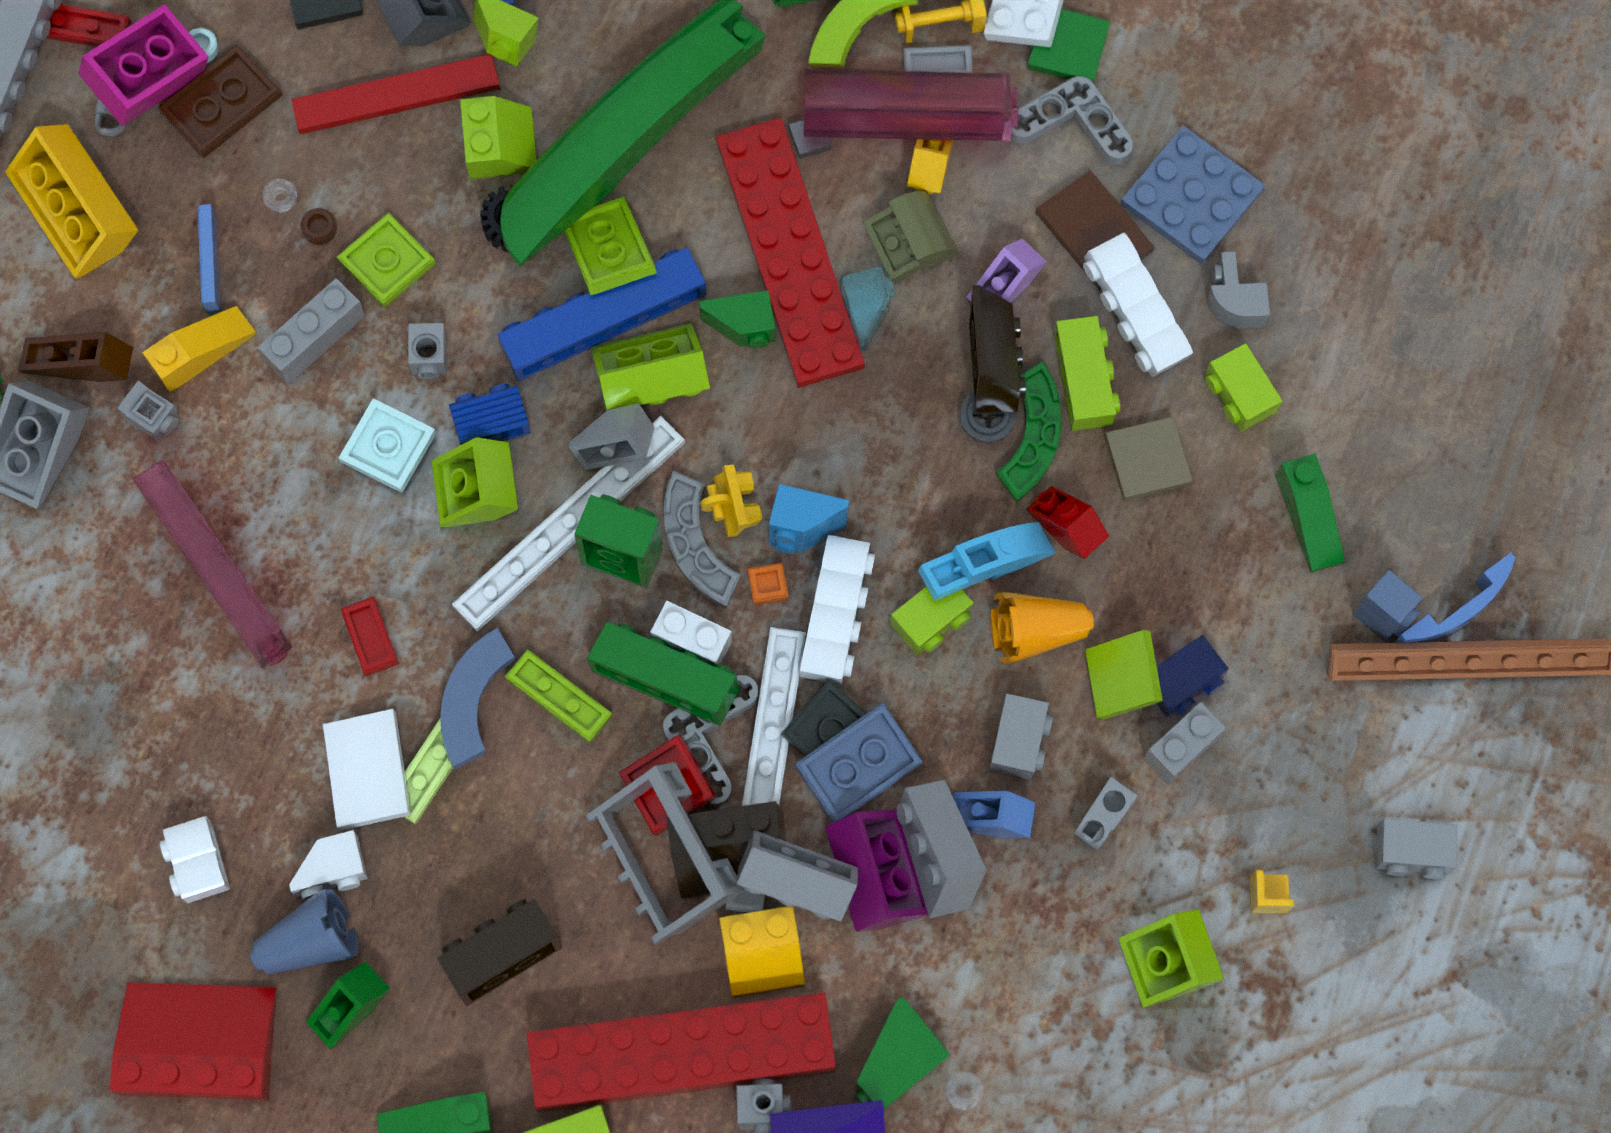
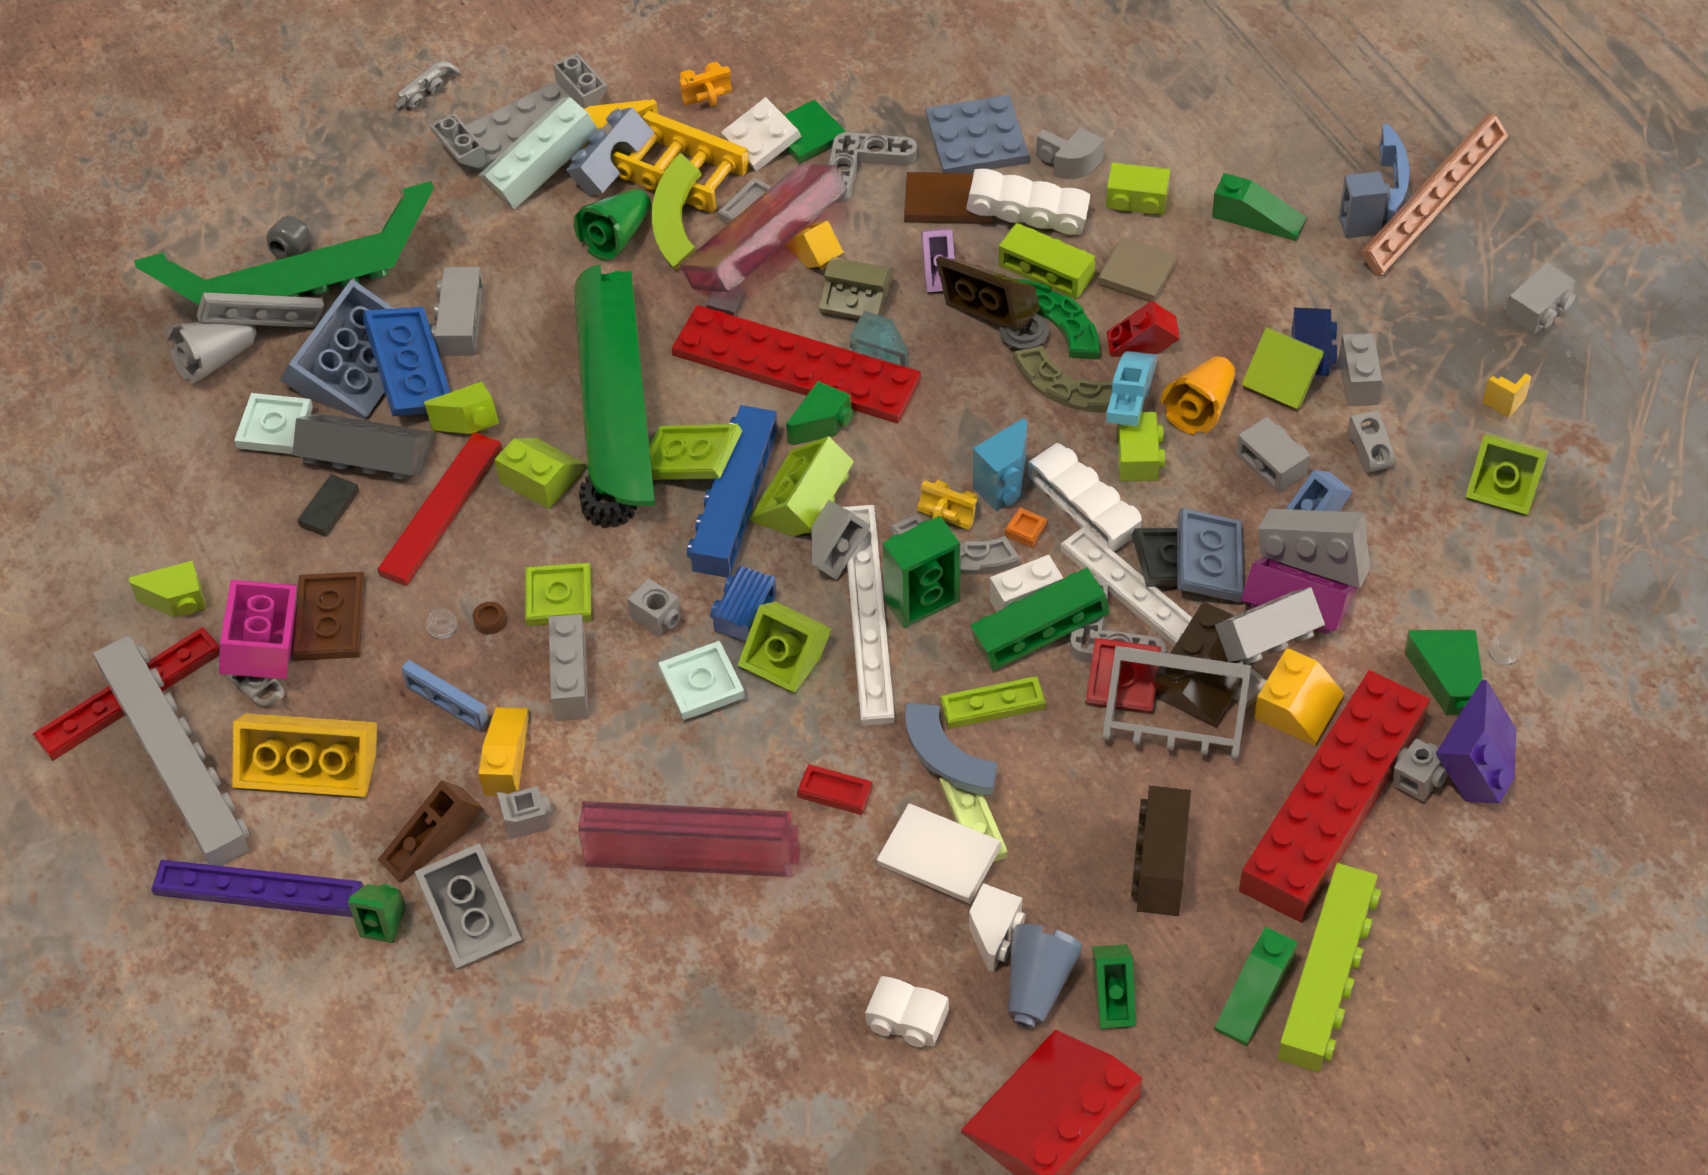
camera: 45 degrees left, 20 degrees down
none -> olive tile [1013,346,1113,412]

